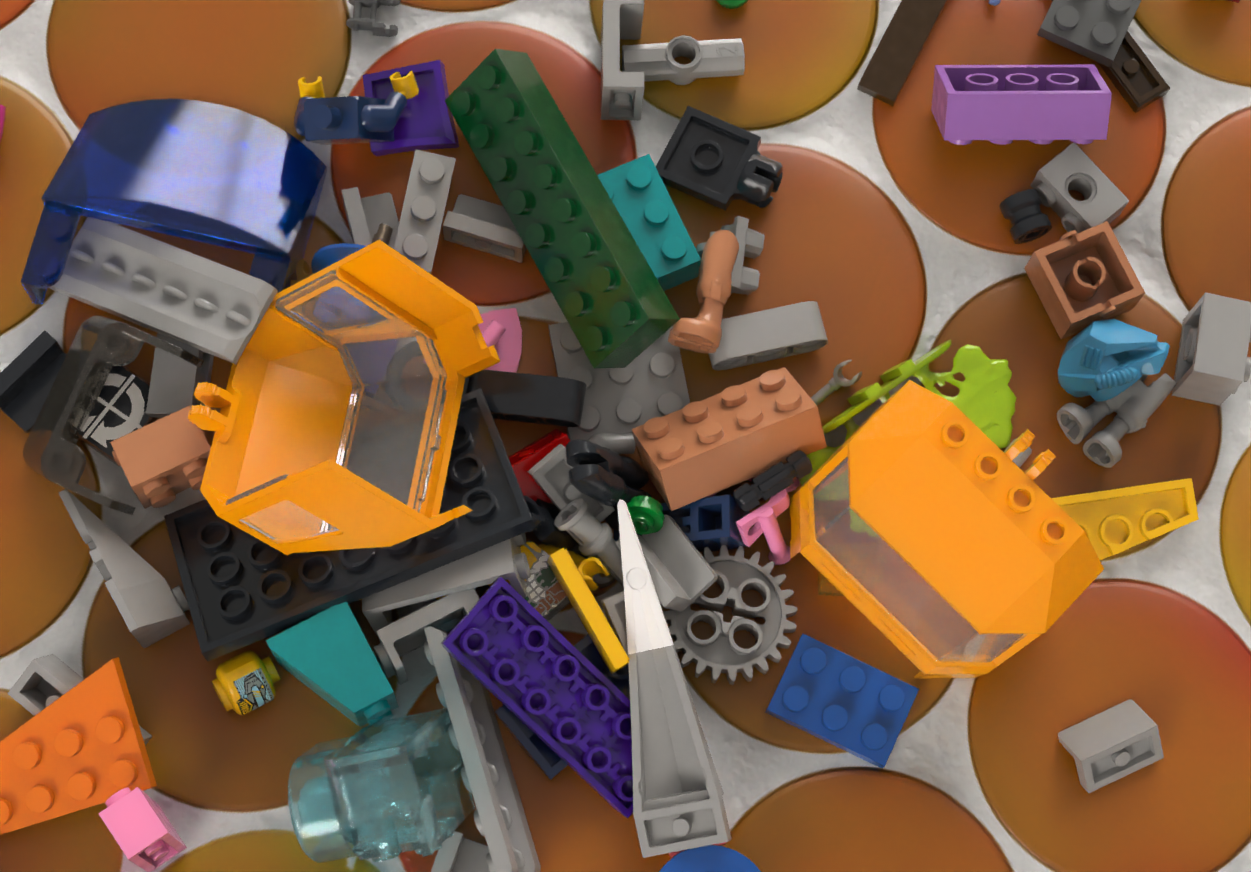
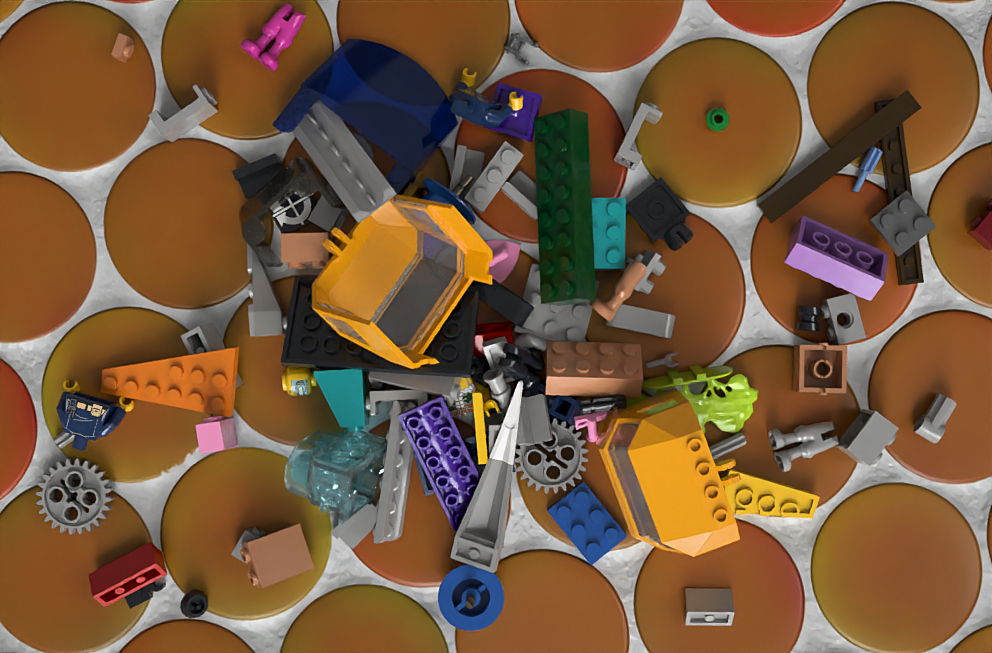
camera: 30 degrees right, 15 degrees up
light grey piece [621,35,745,85] -> none
green plate [627,496,665,535] -> none
dark azure helmet [1057,319,1170,402] -> none

